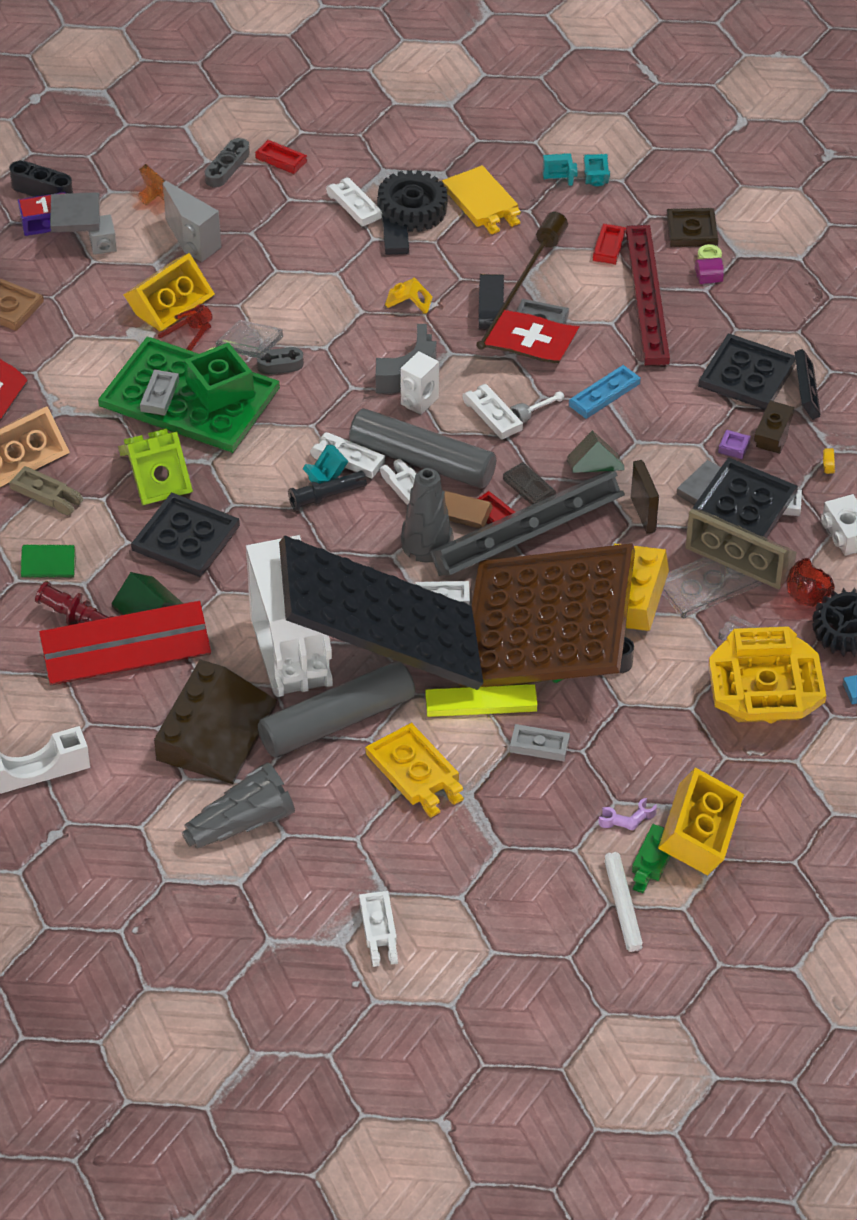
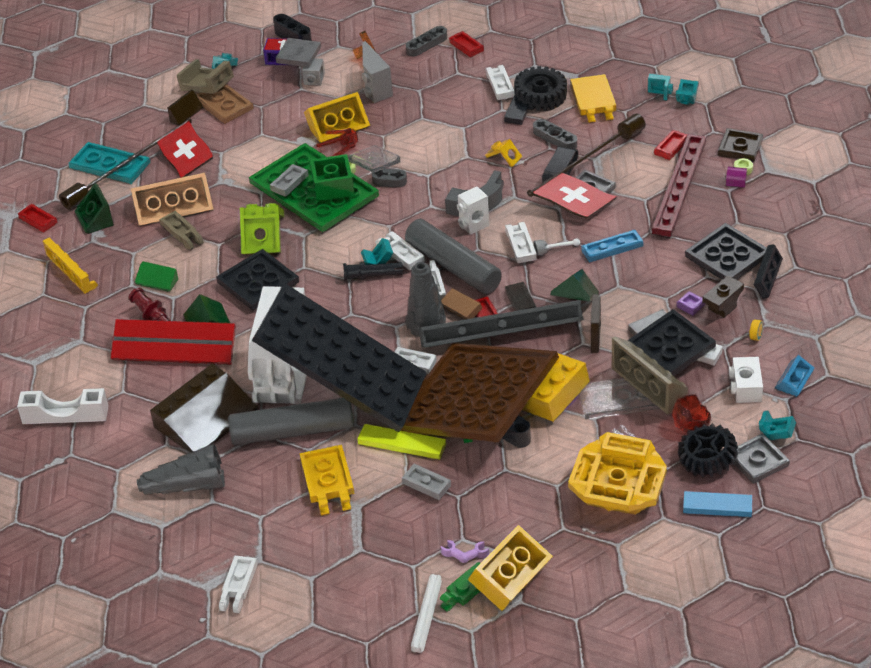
camera: 25 degrees right, 5 degrees down
none -> dark grey beam [533,119,577,149]

